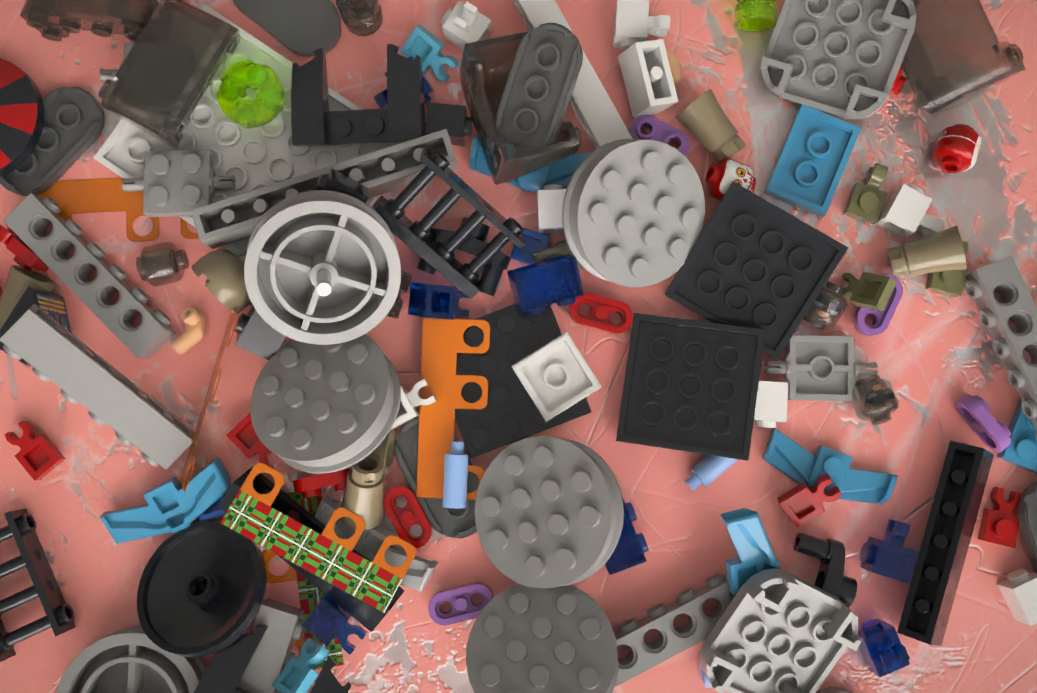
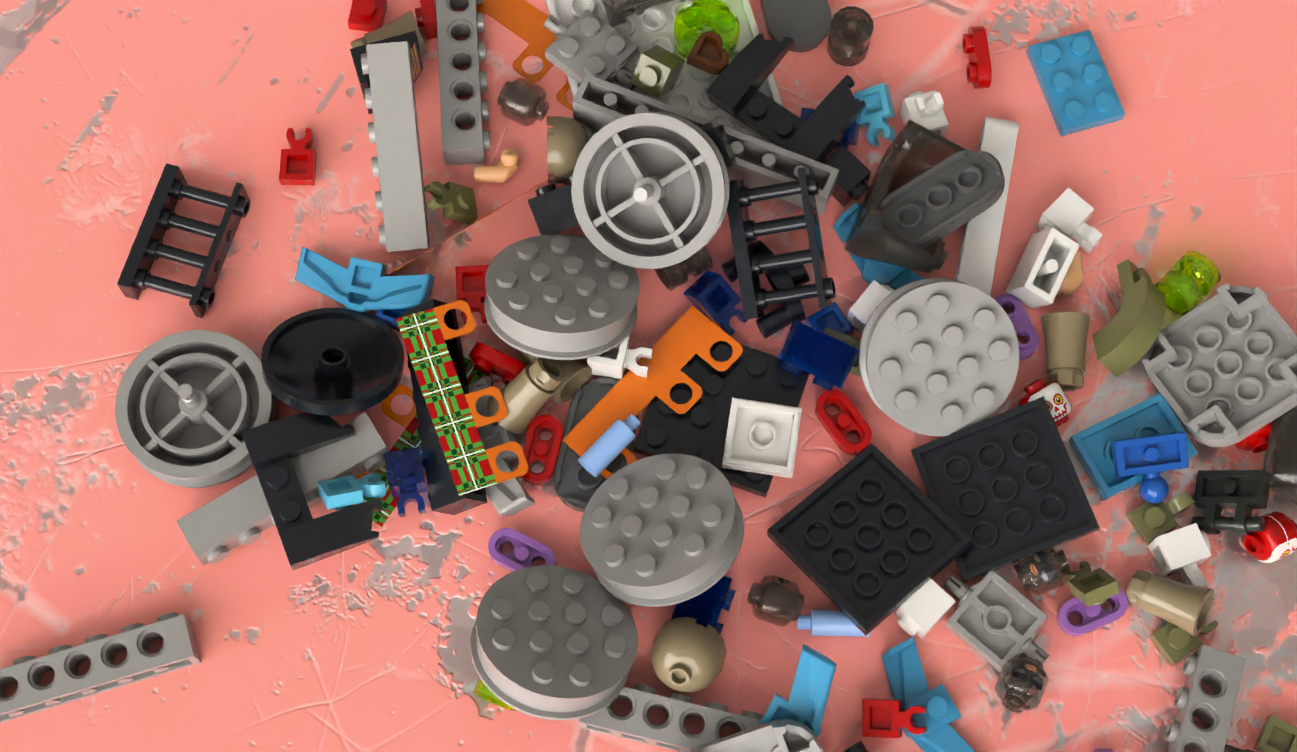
camera: 40 degrees right, 15 degrees down
none -> olive plate [423,181,478,224]
none -> olive brick [630,45,685,98]
none -> dark tan cylinder [651,617,727,693]
none -> reddish brown tile [687,31,729,75]
none -> clear smoke head [747,574,804,627]
none -> olive arch [1092,259,1166,377]
none -> blue plate [1111,431,1189,503]
none -> pearl dark grey plate [1191,470,1271,535]

